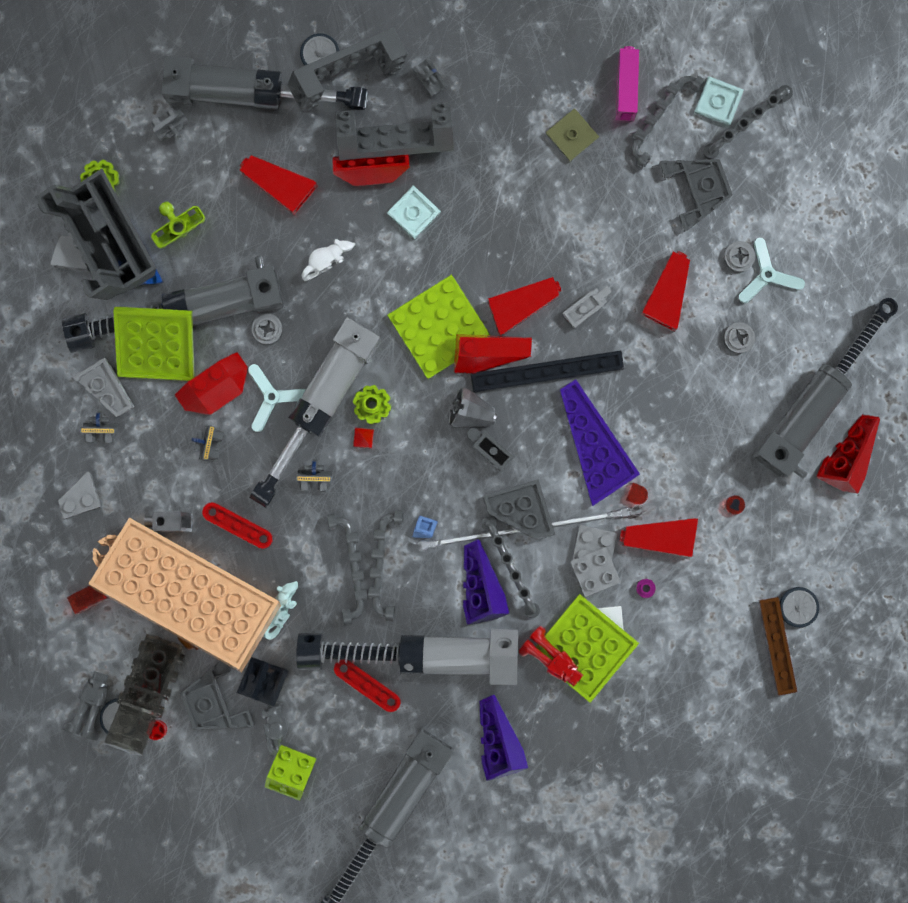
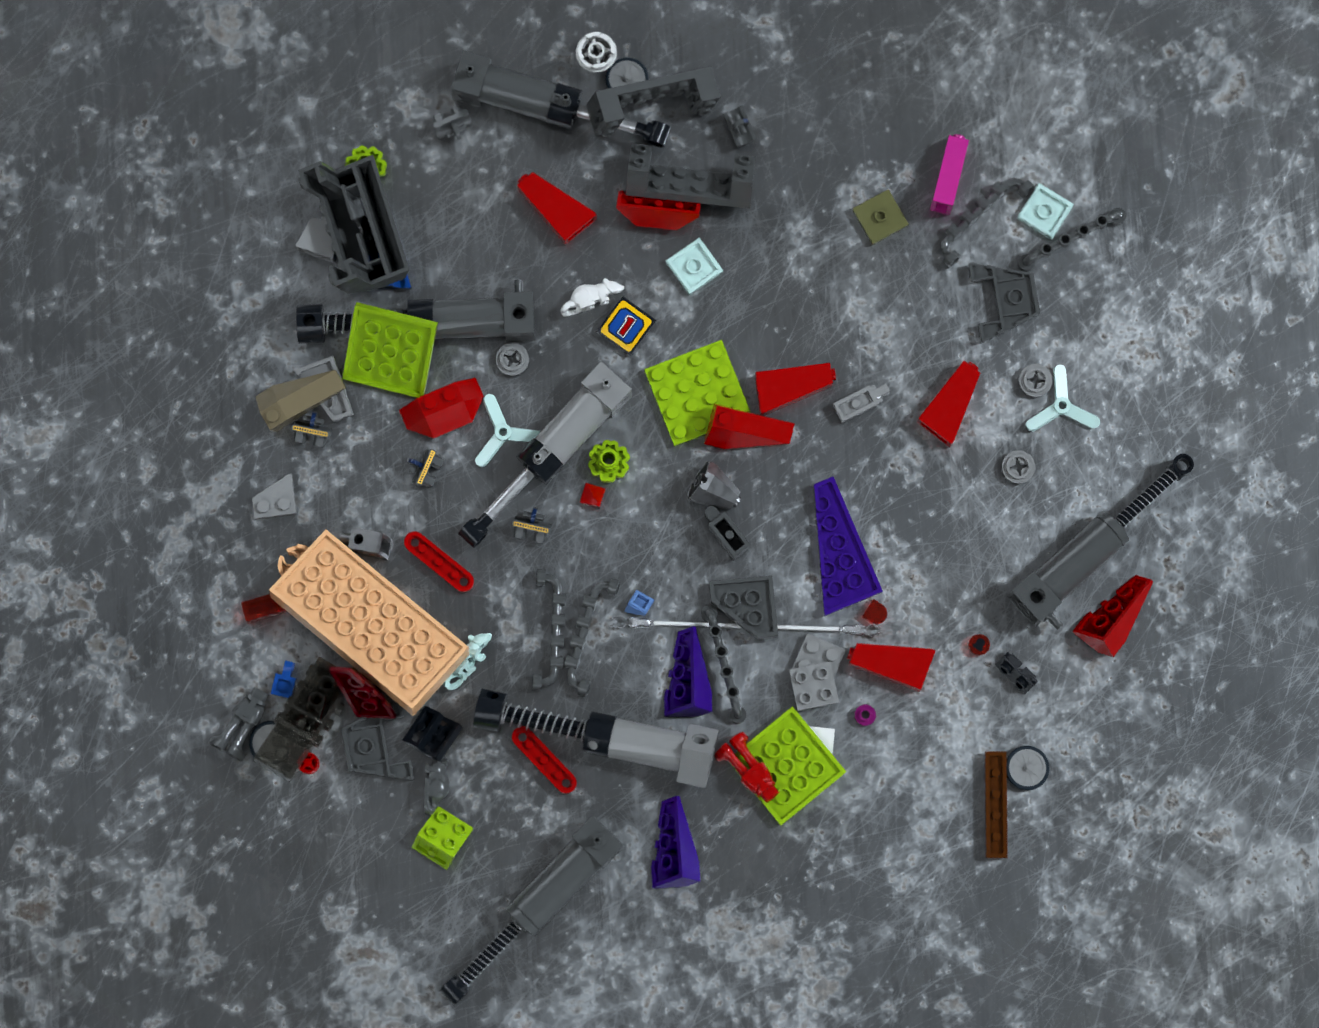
camera: 10 degrees right, 5 degrees down
lime piece [151,202,206,249] -> none
black tile [470,350,624,393] -> none
none -> dark tan wedge [255,370,346,432]
none -> blue plate [271,660,297,699]
none -> dark red wedge [329,667,396,719]
none -> white cone [576,32,617,72]
none -> slope [597,296,657,356]
none -> black hinge [995,652,1038,694]

